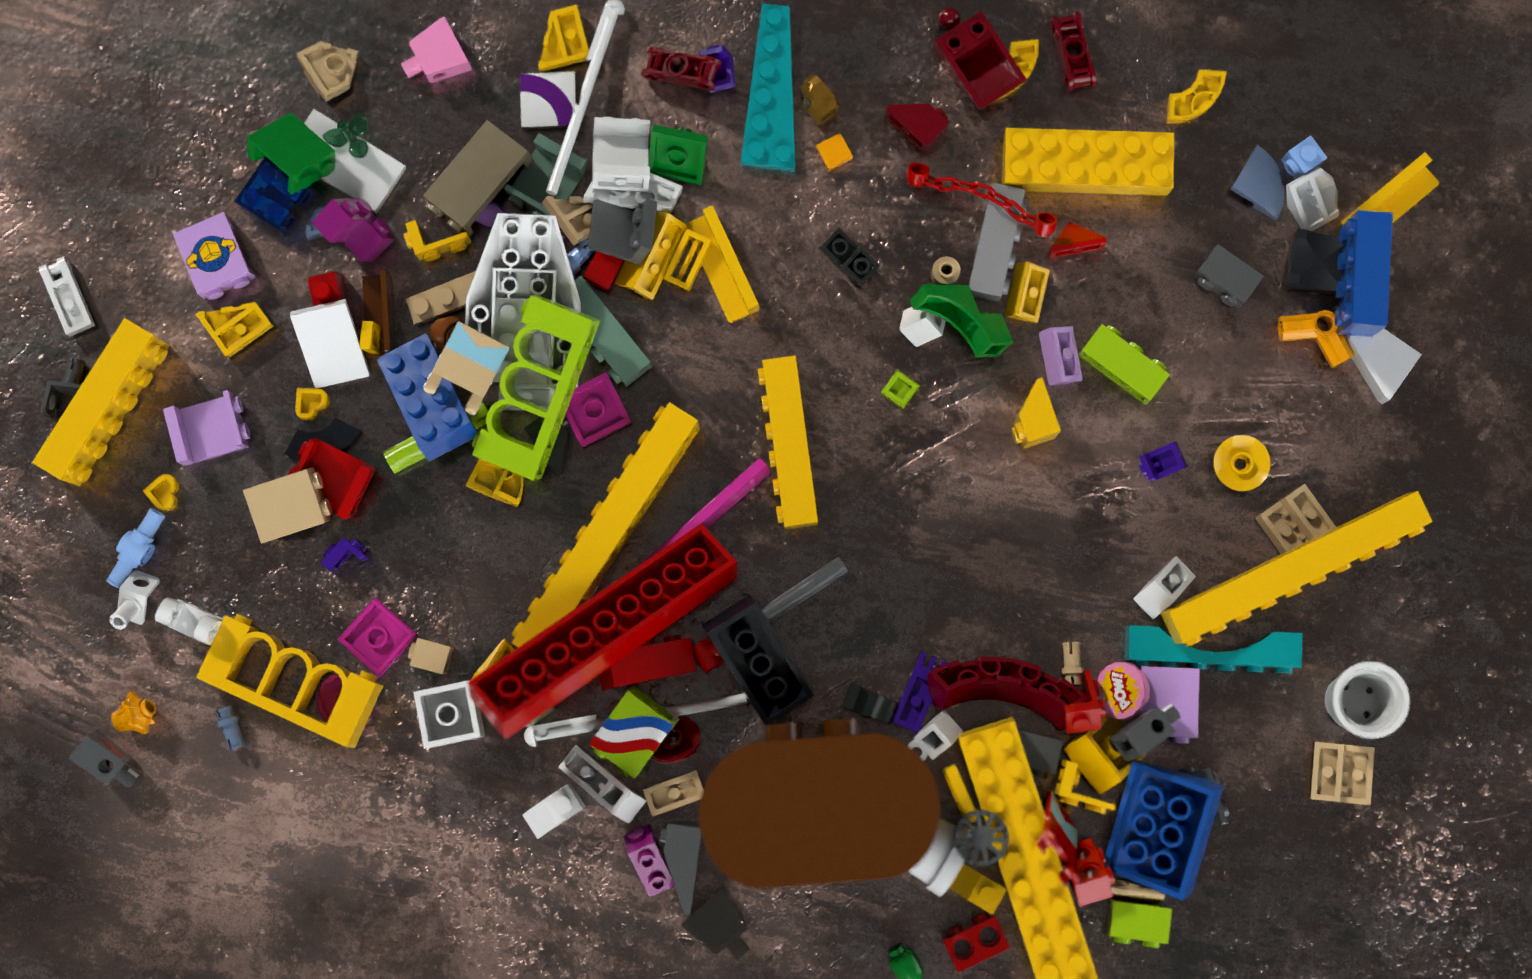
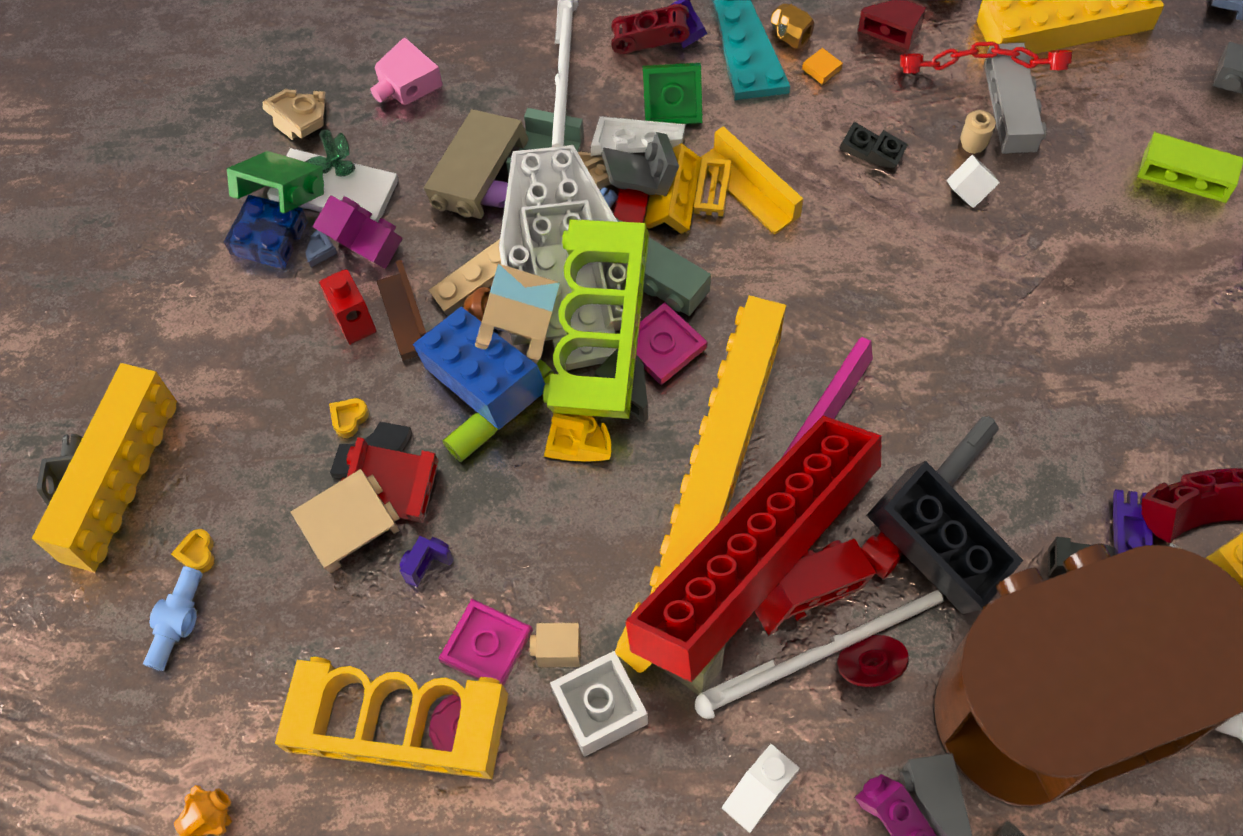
camera: 20 degrees left, 20 degrees down
white plate [39,256,95,337] -> none
white bracket [110,570,160,630] -> none
white piece [155,598,223,646] -> none
lavender panel [163,390,251,466] -> none
lavender panel [173,212,256,300] -> none
yellow wing [196,302,274,358] -> none
sand blue pin [215,705,247,751] -> none
white tile [290,299,370,388] -> none
yellow tile [359,321,382,354] -> none
yellow bracket [404,220,472,262] -> none
tile [520,72,577,130] -> none
yellow wing [538,5,589,73] -> none
white slope [559,745,646,824] -> none
panel [589,685,680,779] -> none
white panel [592,117,650,192] -> none
tan plate [643,770,704,817] -> none
yellow brick [758,356,818,529] -> none
lime tile [881,370,920,409] -> none
green arch [910,283,1013,357] -> none
yellow slope [1005,262,1050,323] -> none
yellow slope [1011,377,1061,449] -> none
lavender slope [1039,326,1083,386] -> none
red slope [1048,222,1107,258] -> none

